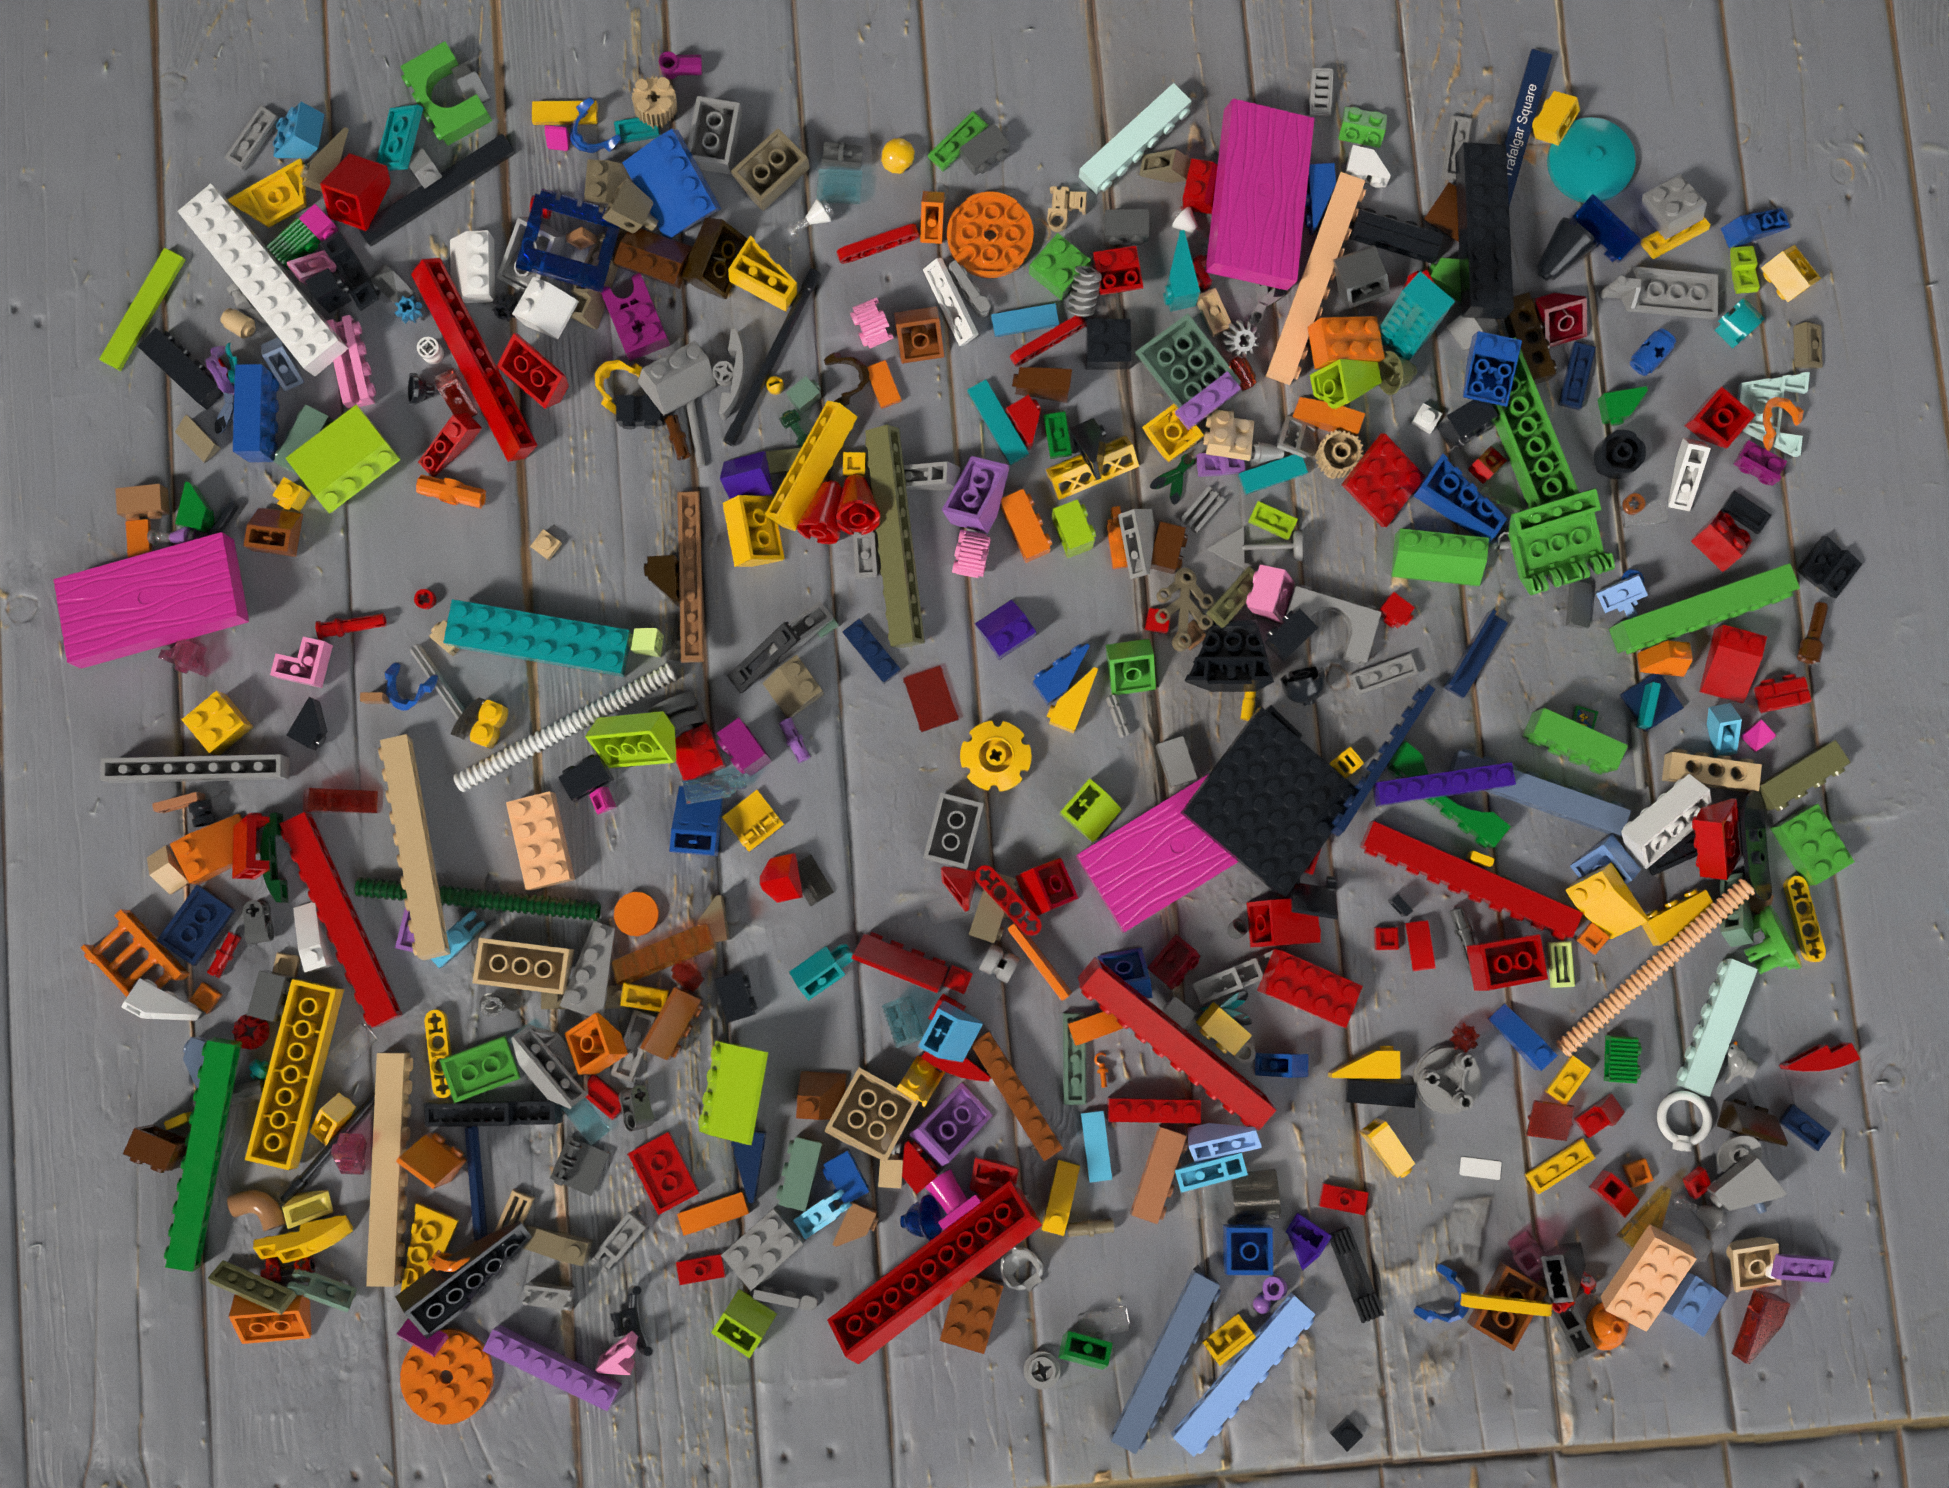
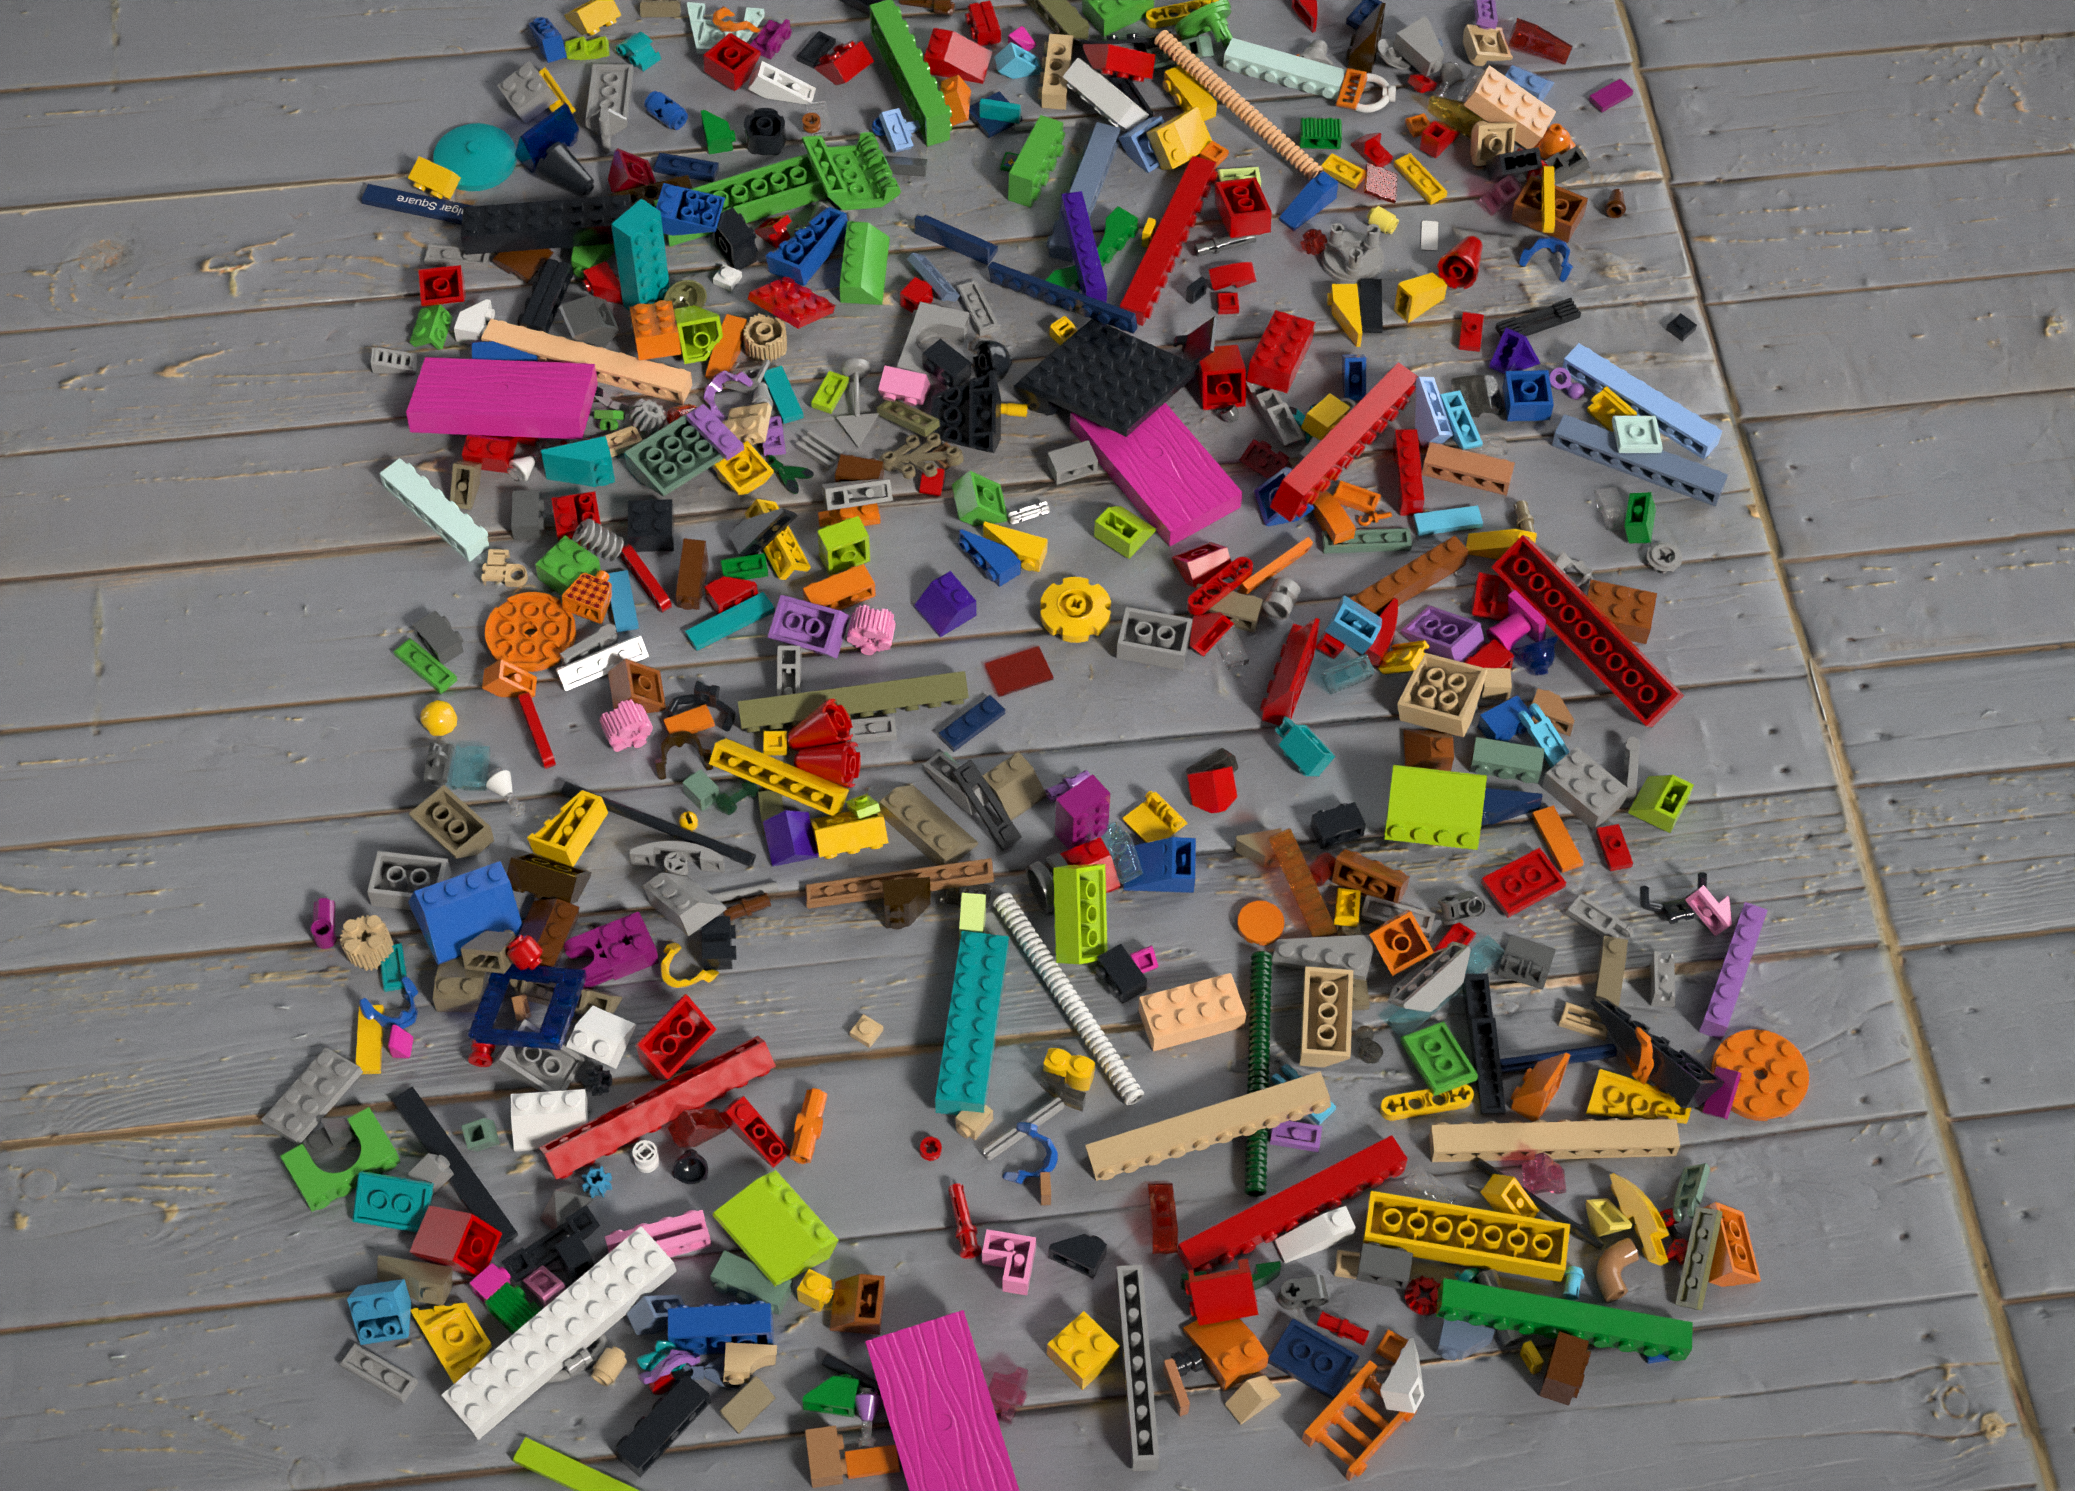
camera: 95 degrees left, 25 degrees down
none -> light grey plate [261,1047,363,1146]
none -> red slope [418,265,466,306]
none -> sand green brick [461,1118,500,1152]
none -> red head [507,934,543,970]
none -> orange torso [562,570,612,624]
none -> bright green tile [594,410,624,430]
none -> black piece [665,681,736,731]
none -> medium lavender helmet [703,370,753,422]
none -> tan arch [723,1343,777,1385]
none -> lime plate [845,794,881,819]
none -> dark tan slope [879,785,978,866]
none -> sand blue plate [907,253,960,302]
none -> orange tile [1333,480,1381,515]
none -> orange slope [1336,68,1368,110]
none -> light yellow brick [1367,206,1399,234]
none -> red cone [1437,236,1483,289]
none -> tan slope [1470,121,1517,166]
none -> medium azure pin [1563,1266,1584,1300]
none -> magenta tile [1589,78,1634,113]
none -> reddish brown cone [1605,189,1626,218]
none -> light aqua tile [1612,416,1663,453]

